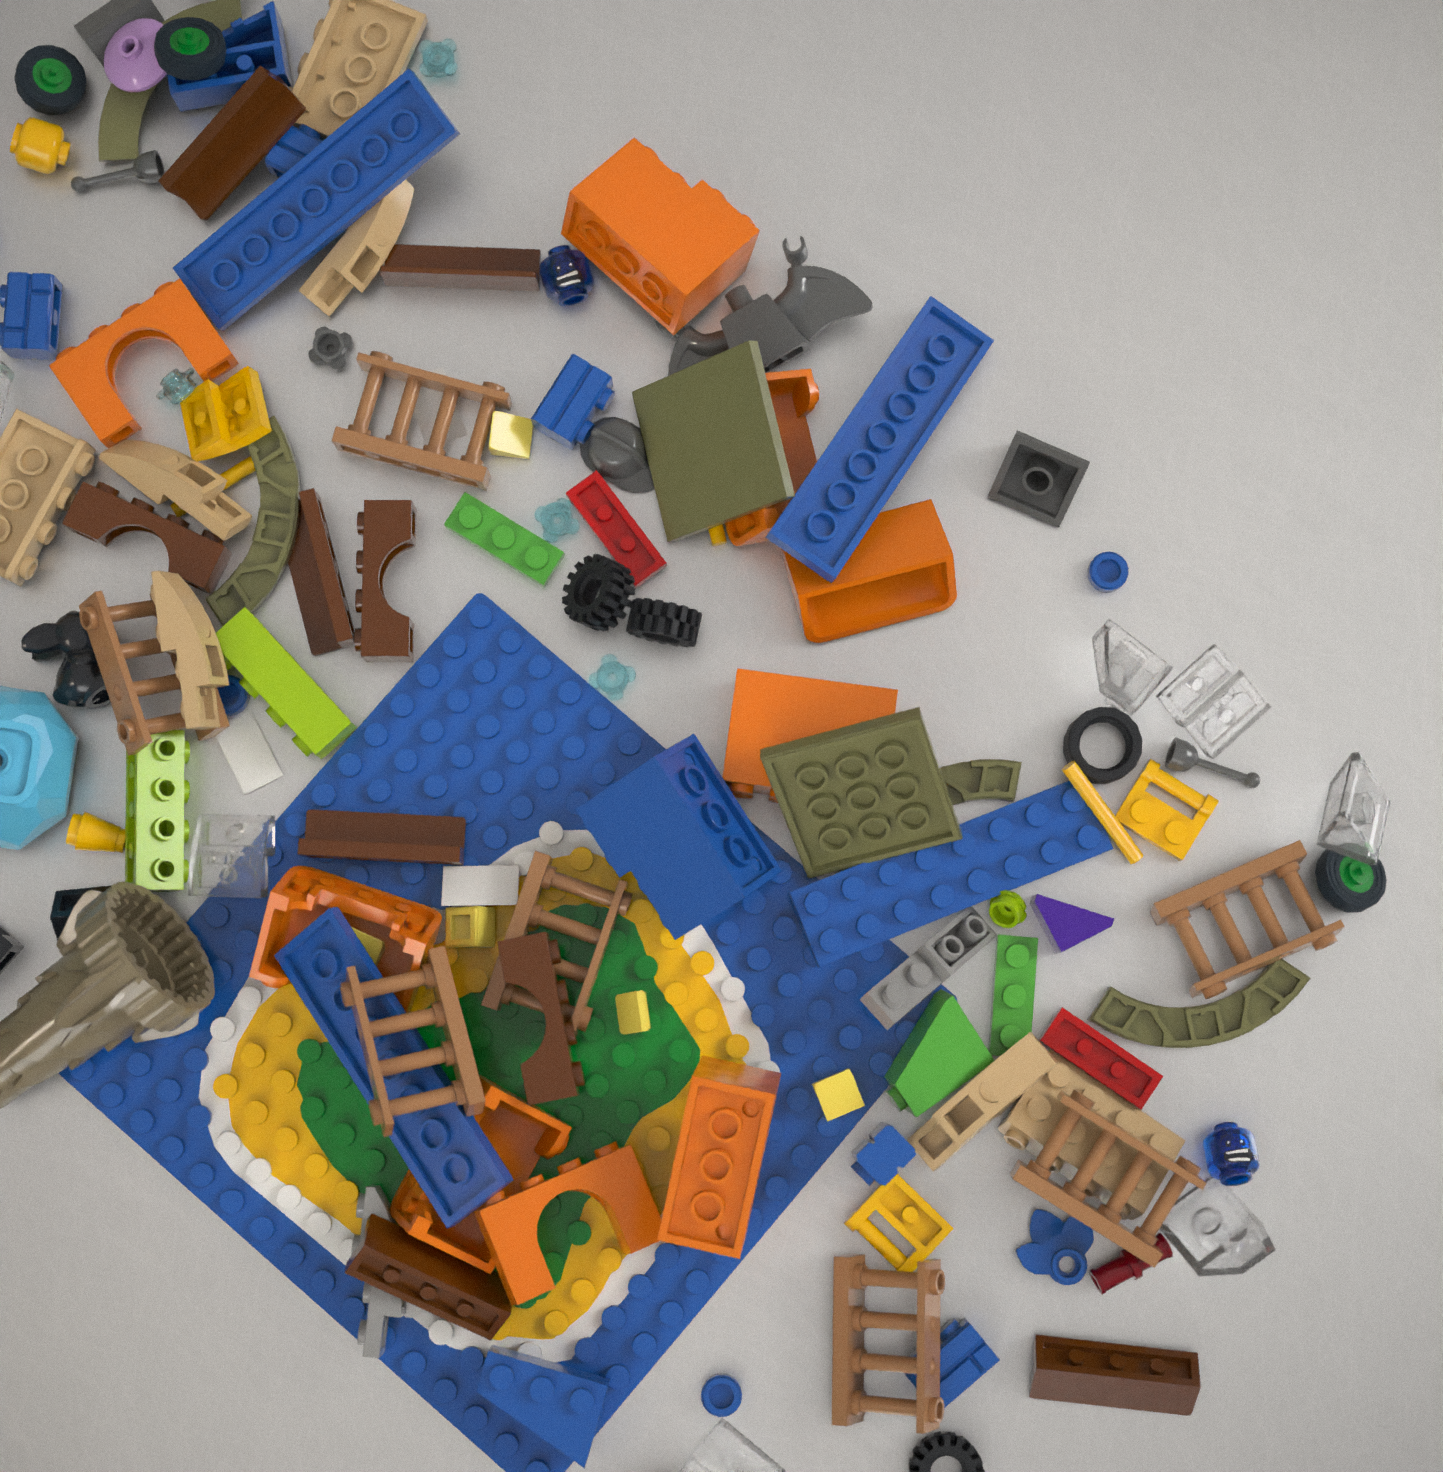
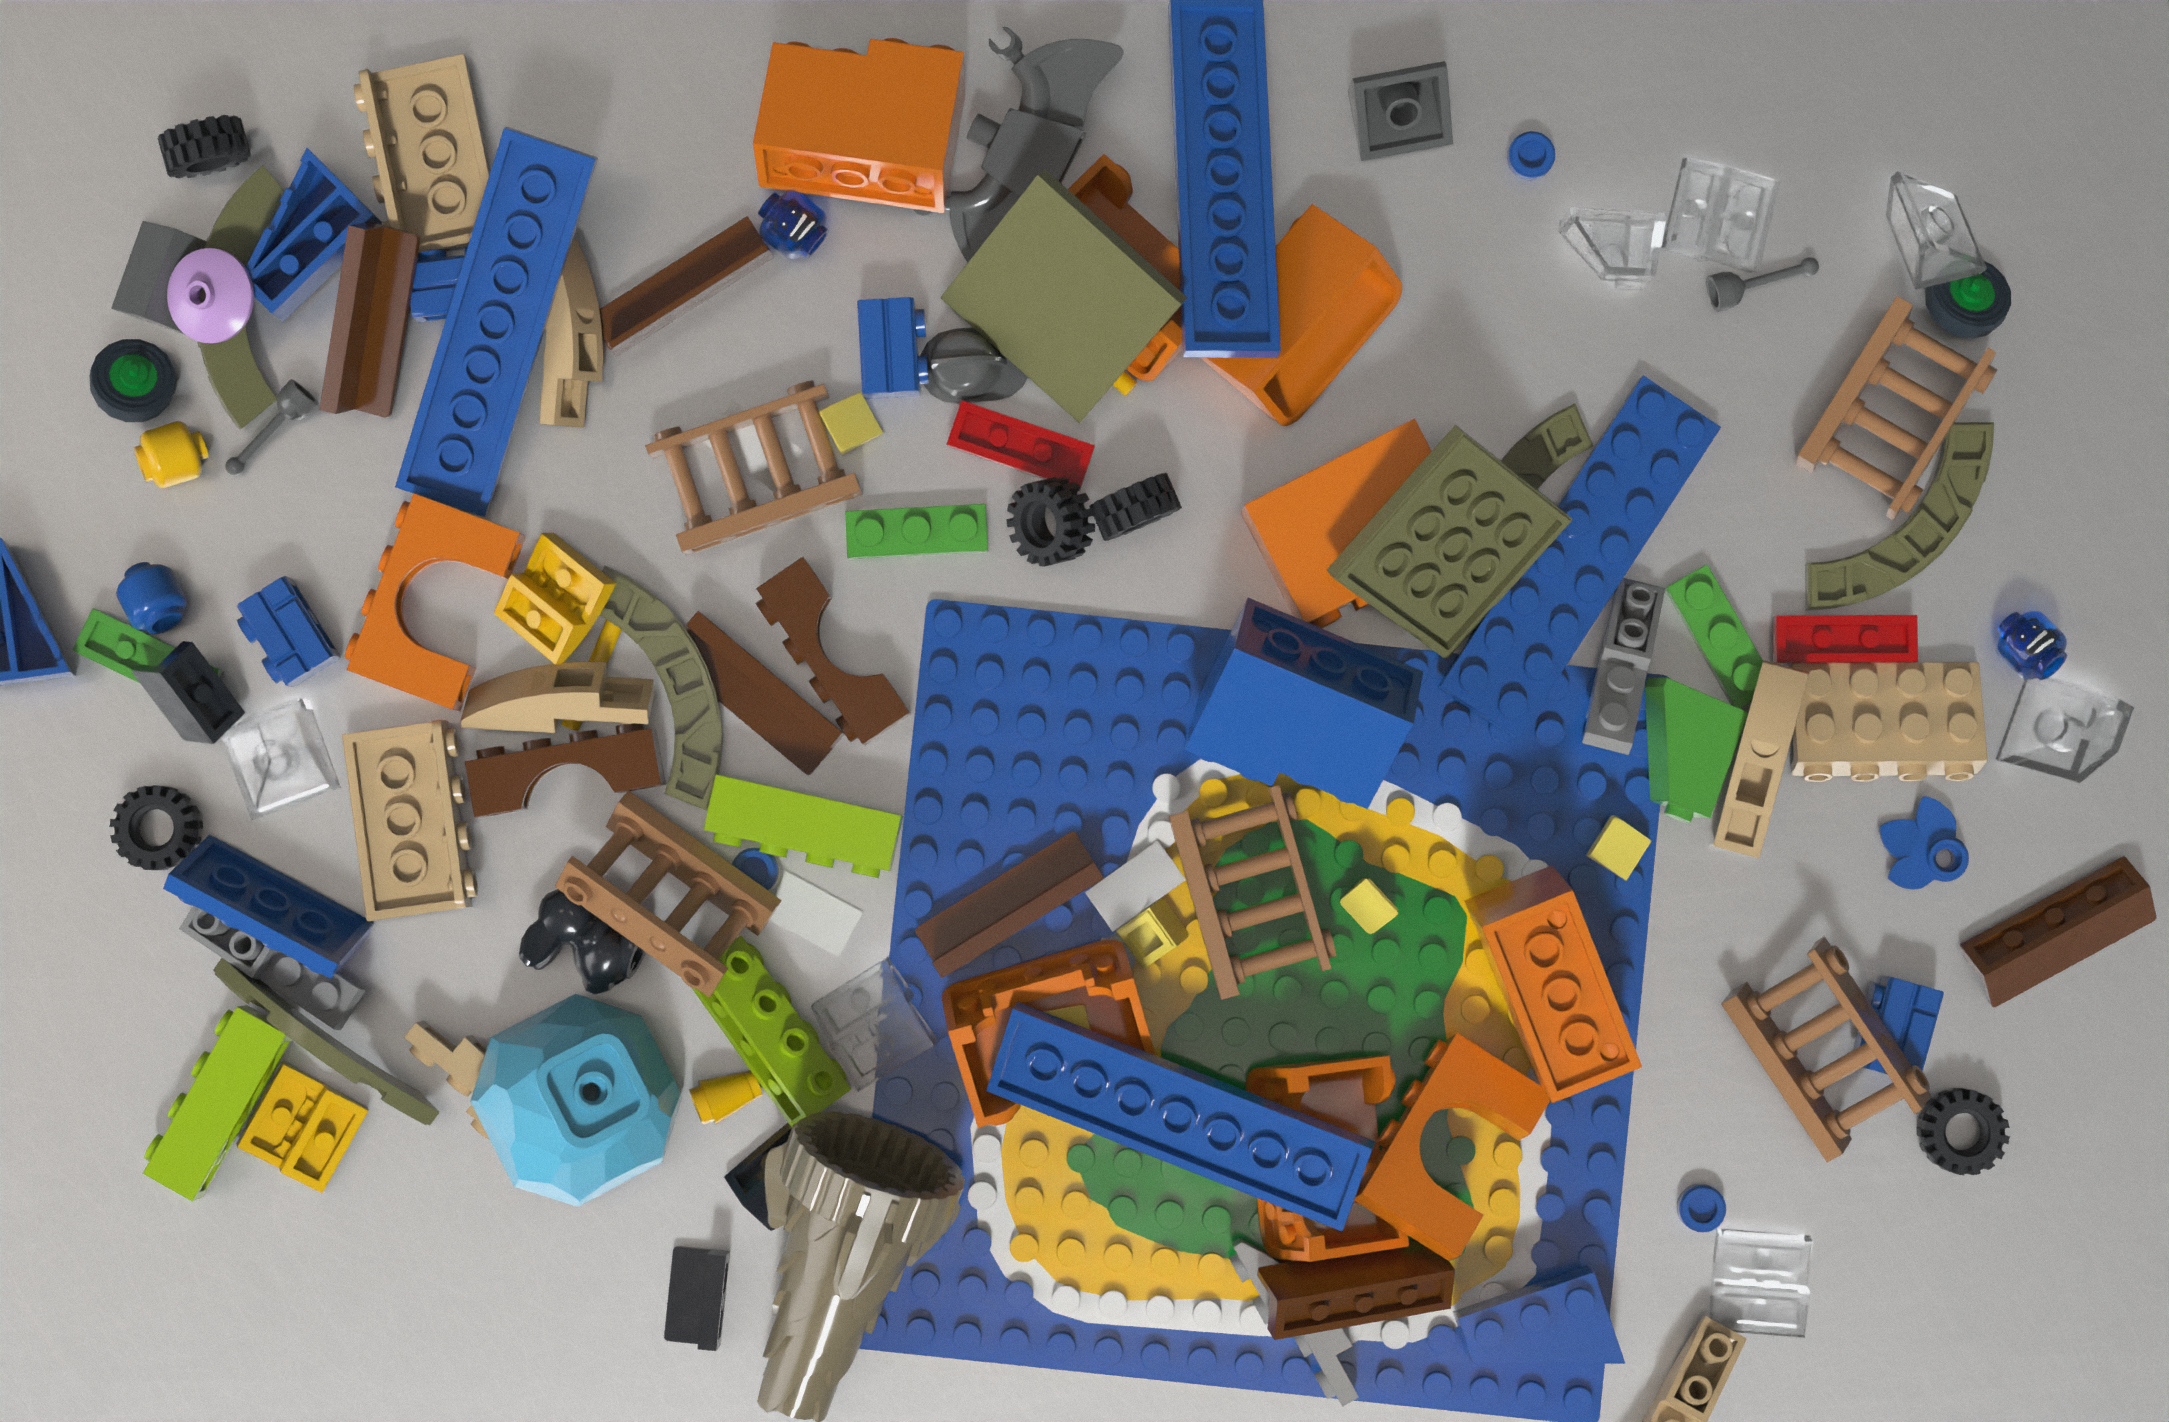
camera: 35 degrees left, 5 degrees up
tan slope [150,571,229,730] -> none
black wheel [154,17,227,80] -> none
clear light blue plate [156,368,197,405] -> none
dark grey plate [308,327,353,370] -> none
medium nougat fence [340,946,486,1137] -> none
clear light blue plate [419,38,458,78] -> none
reddish brown arch [497,932,585,1106] -> none
clear light blue plate [535,498,580,543] -> none
clear light blue plate [589,654,636,701] -> none
yellow plate [844,1174,954,1272] -> none
blue brick [850,1122,916,1186] -> none
lime plate [989,890,1027,928] -> none
medium nougat fence [1010,1090,1207,1268] -> none
dark purple slope [1030,894,1114,954] -> none
yellow bar [1062,761,1143,864] -> none
black tyre [1063,707,1142,784] -> none
dark red pin [1089,1233,1173,1295] -> none
yellow plate [1115,758,1219,861] -> none

